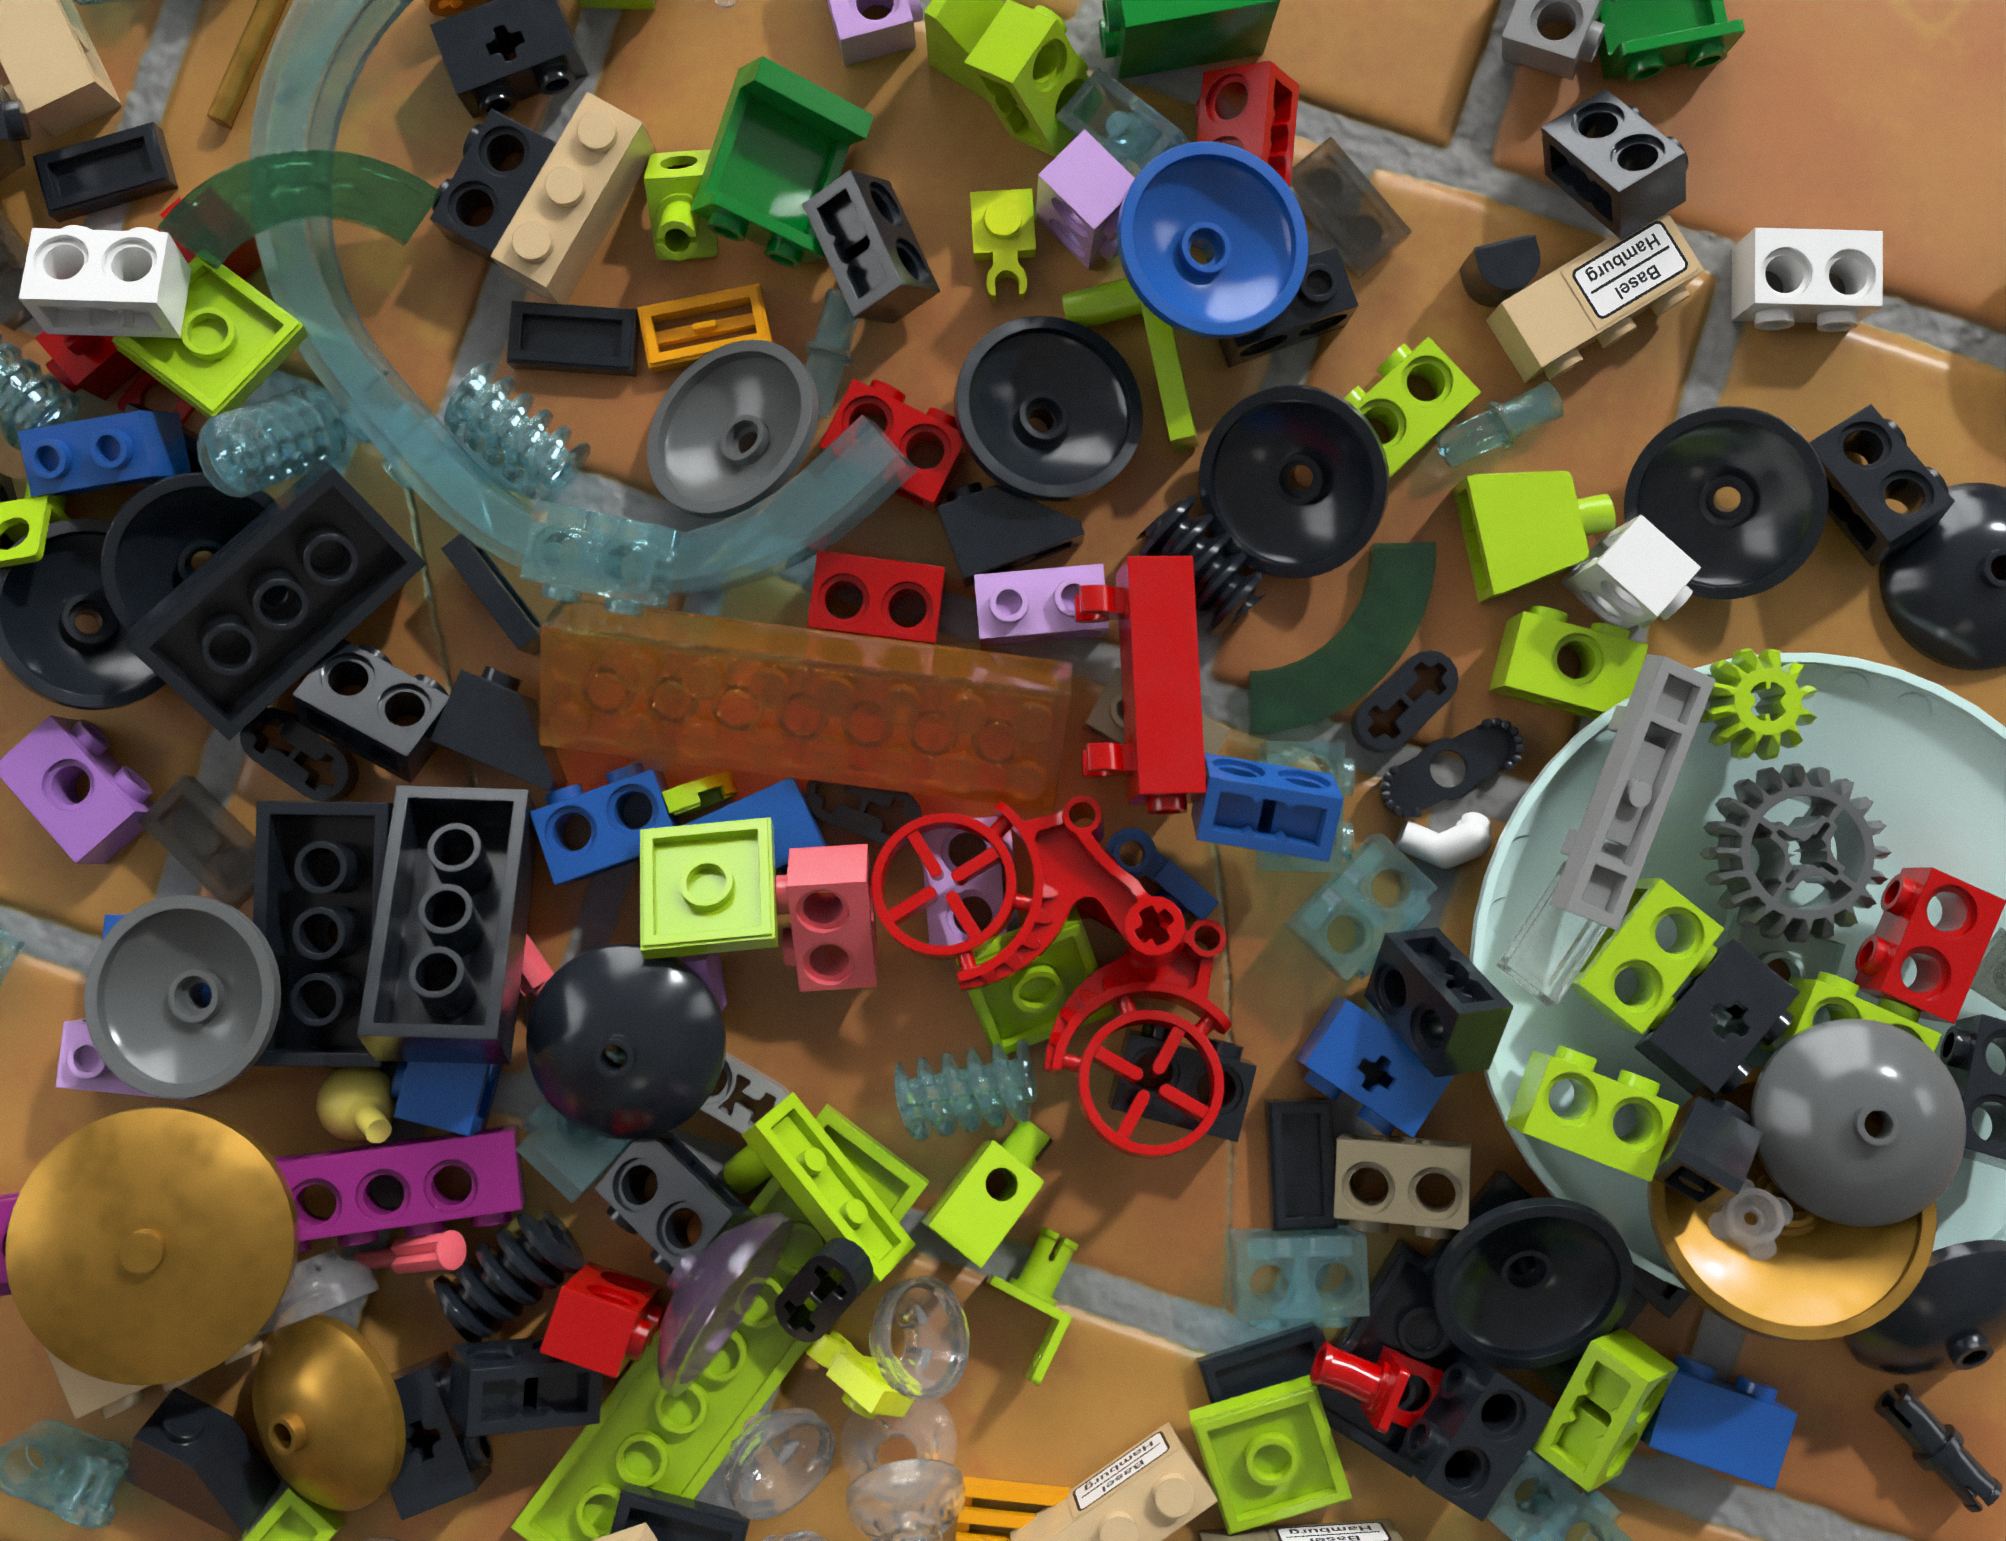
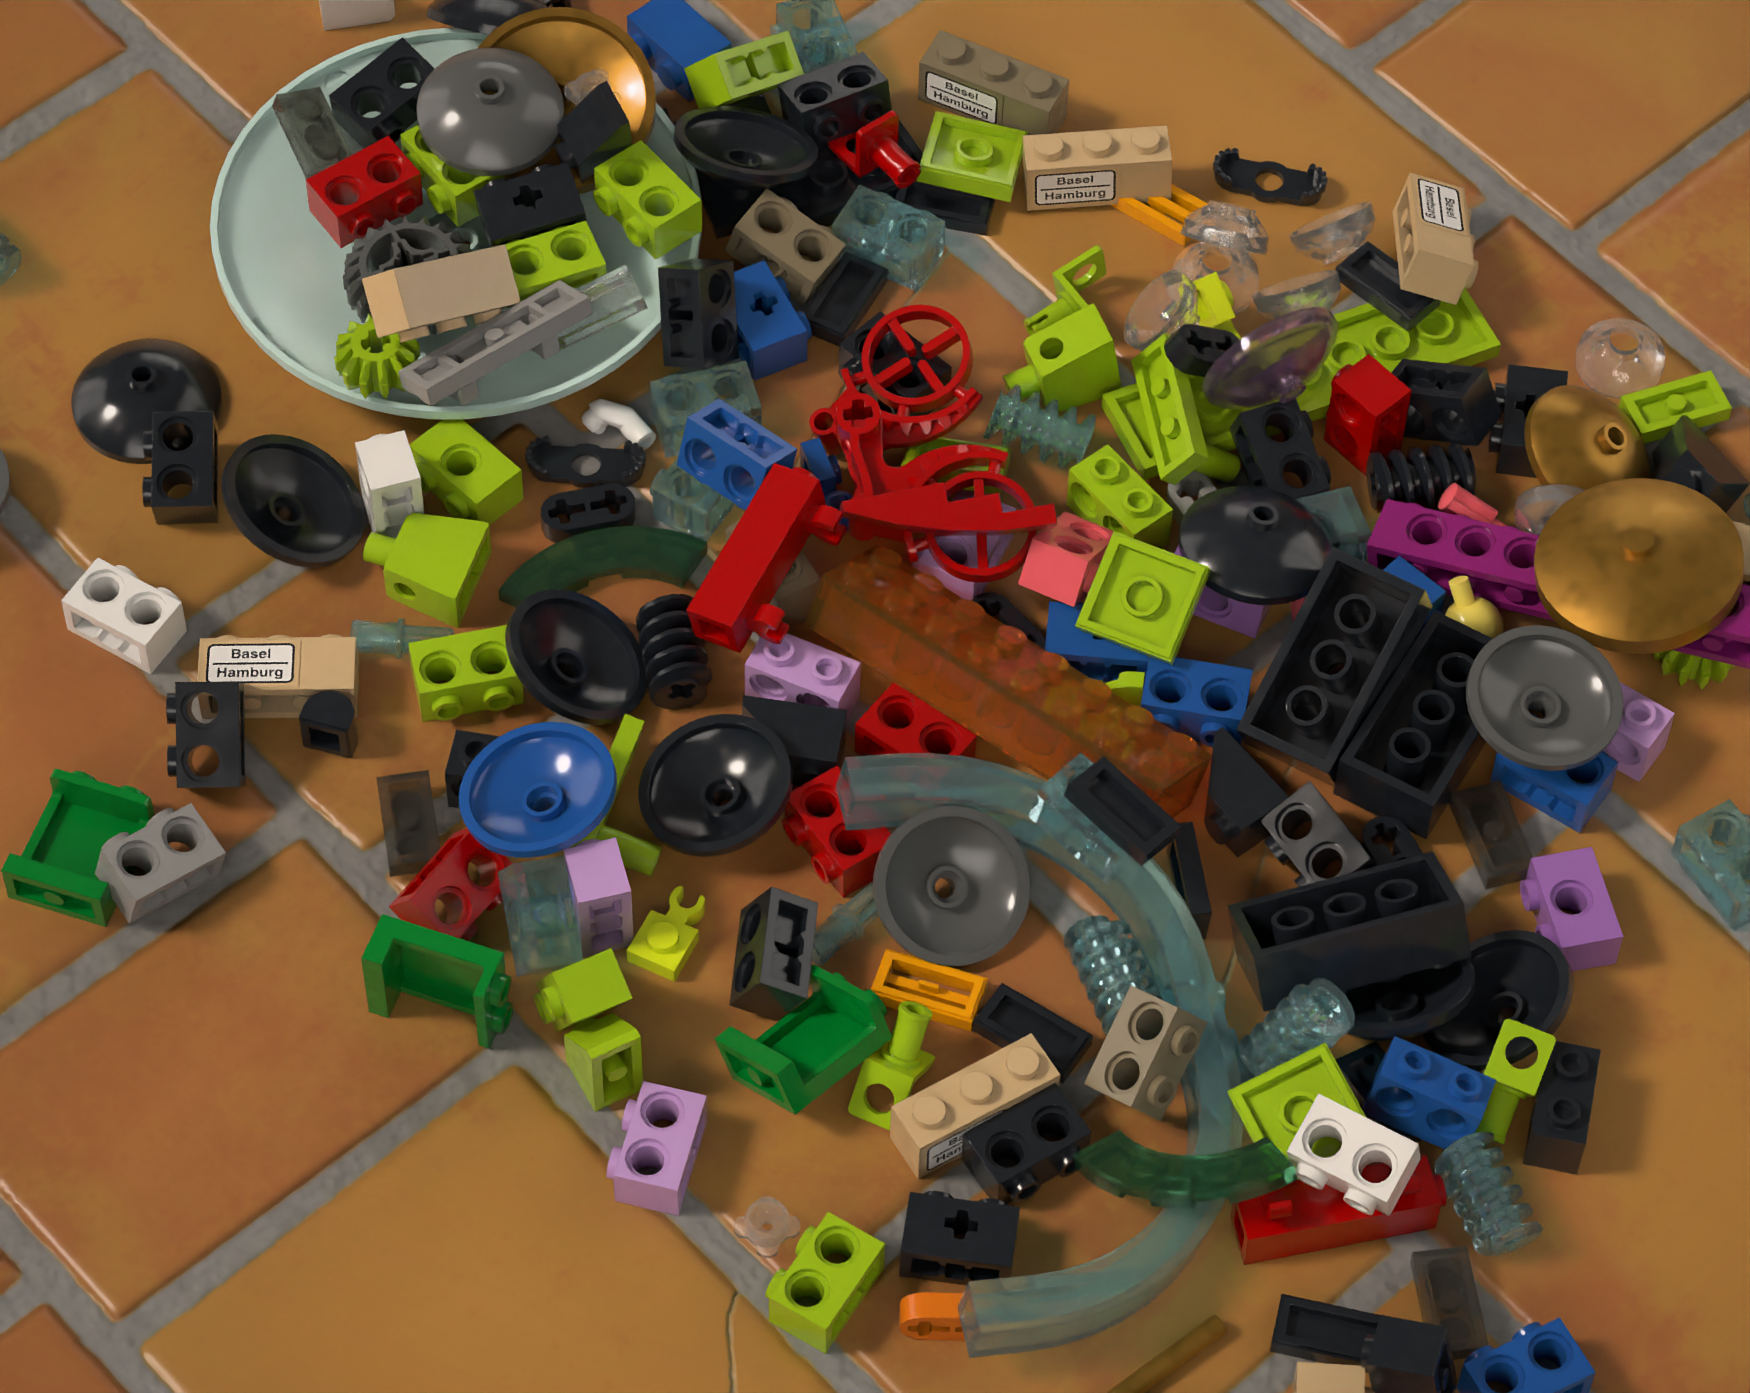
camera: 150 degrees left, 30 degrees down
none -> tan brick [362,244,521,343]
none -> red slope [839,482,1058,536]
none -> black tile [1064,756,1182,867]
none -> lime brick [1066,444,1173,549]
none -> dark tan brick [1084,986,1208,1121]

